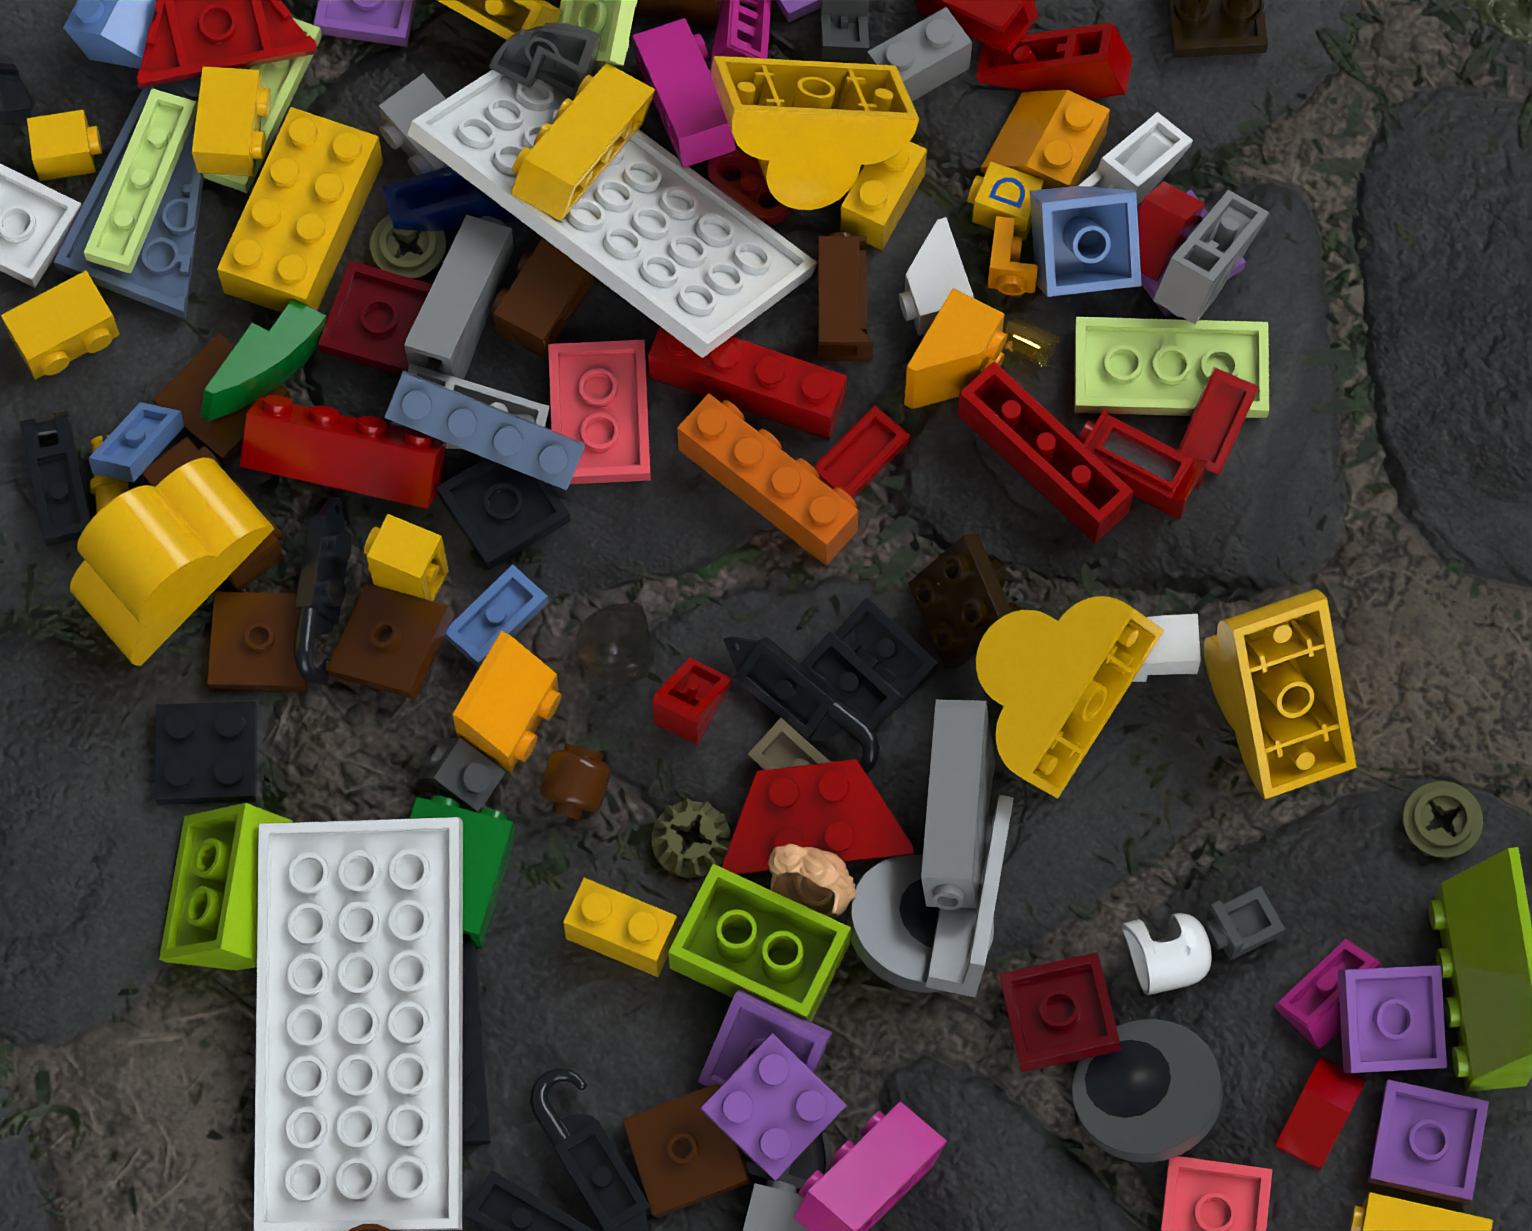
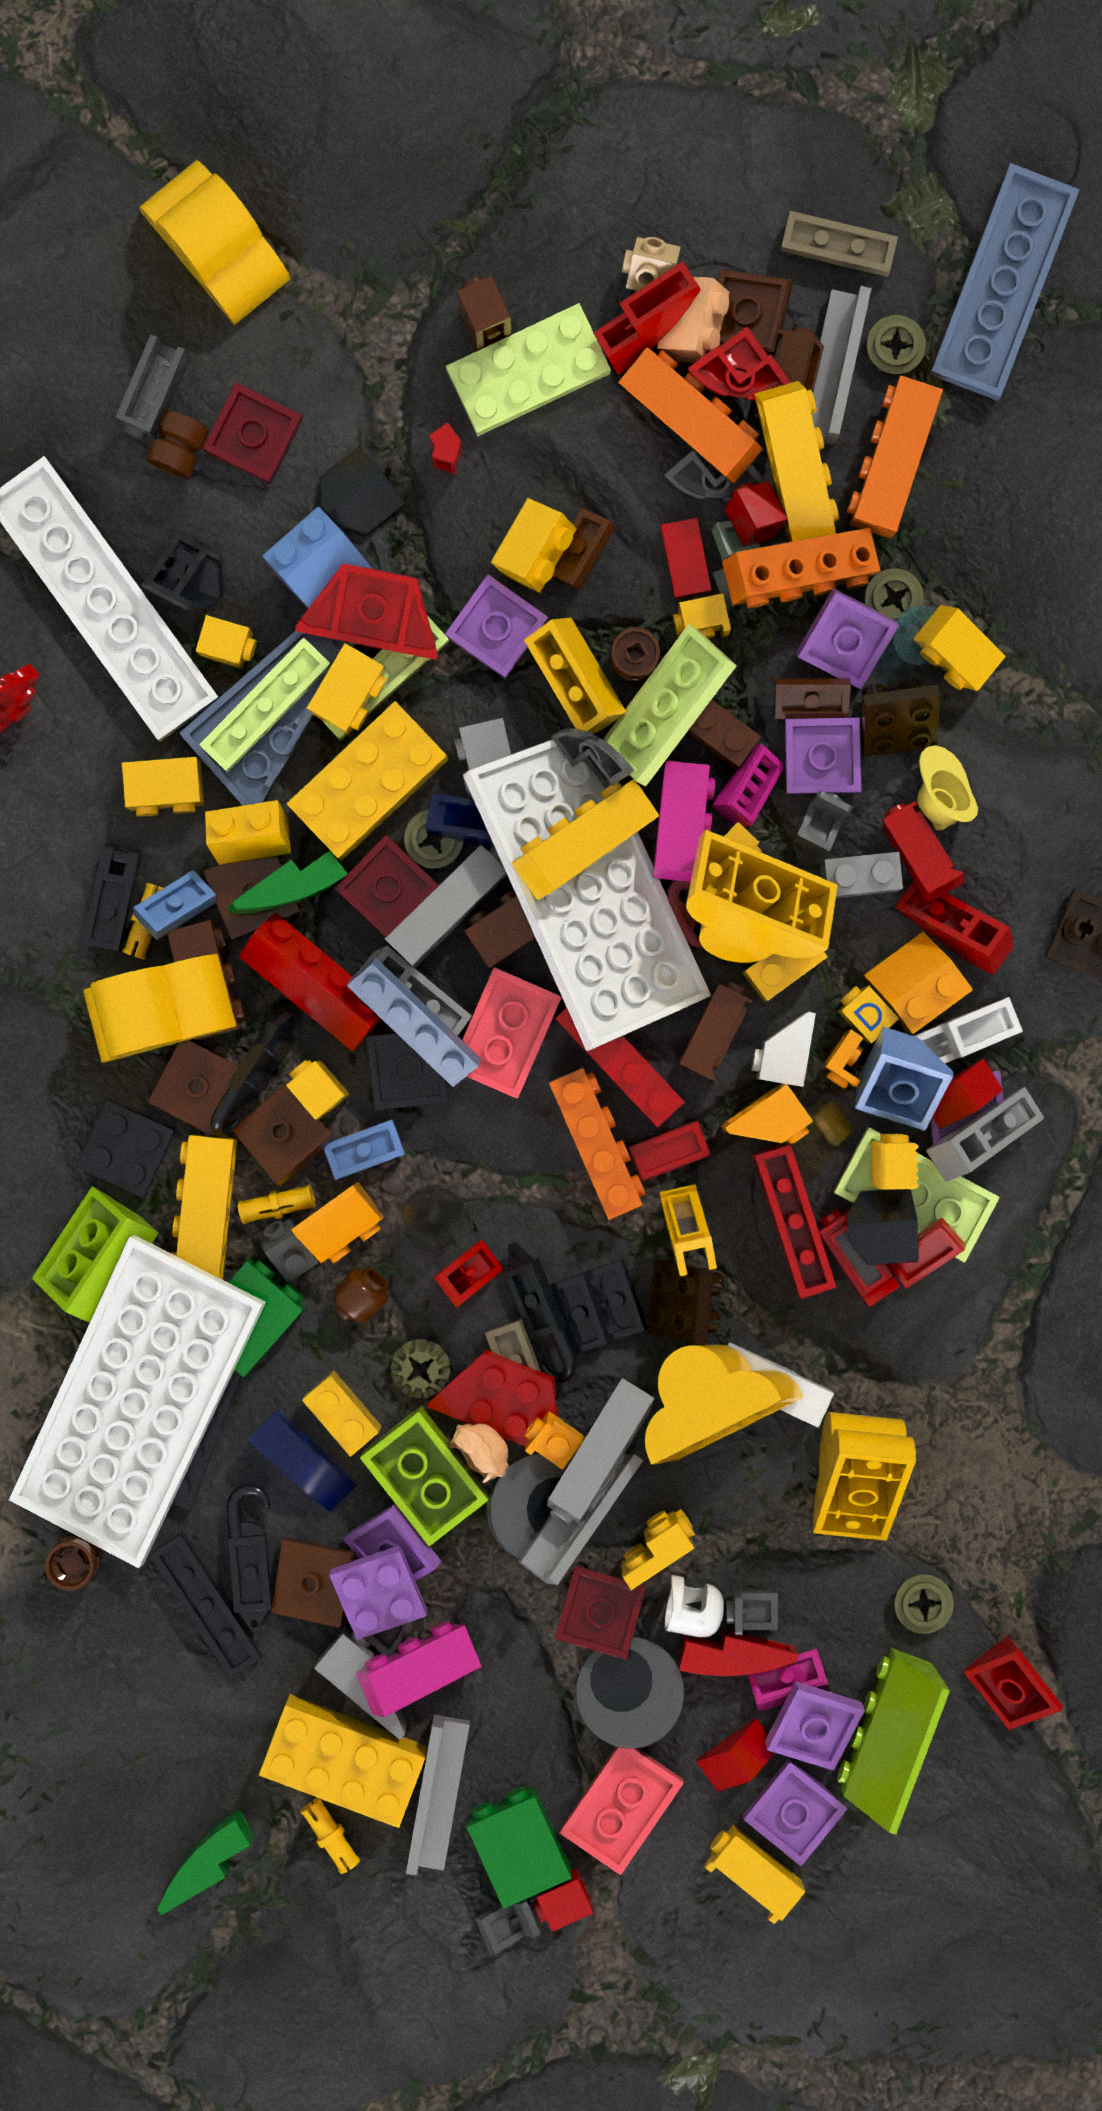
camera: 25 degrees right, 20 degrees up
none -> yellow brick [171,1134,238,1280]
none -> yellow brick [205,800,291,865]
none -> yellow pin [238,1184,316,1224]
none -> clear blue slope [247,1409,357,1512]
none -> light orange bracket [524,1411,585,1470]
none -> yellow plate [621,1509,696,1590]
none -> yellow window [660,1184,717,1276]
none -> red slope [677,1628,799,1676]
none -> black slope [846,1189,919,1266]
none -> yellow brick [871,1134,919,1189]

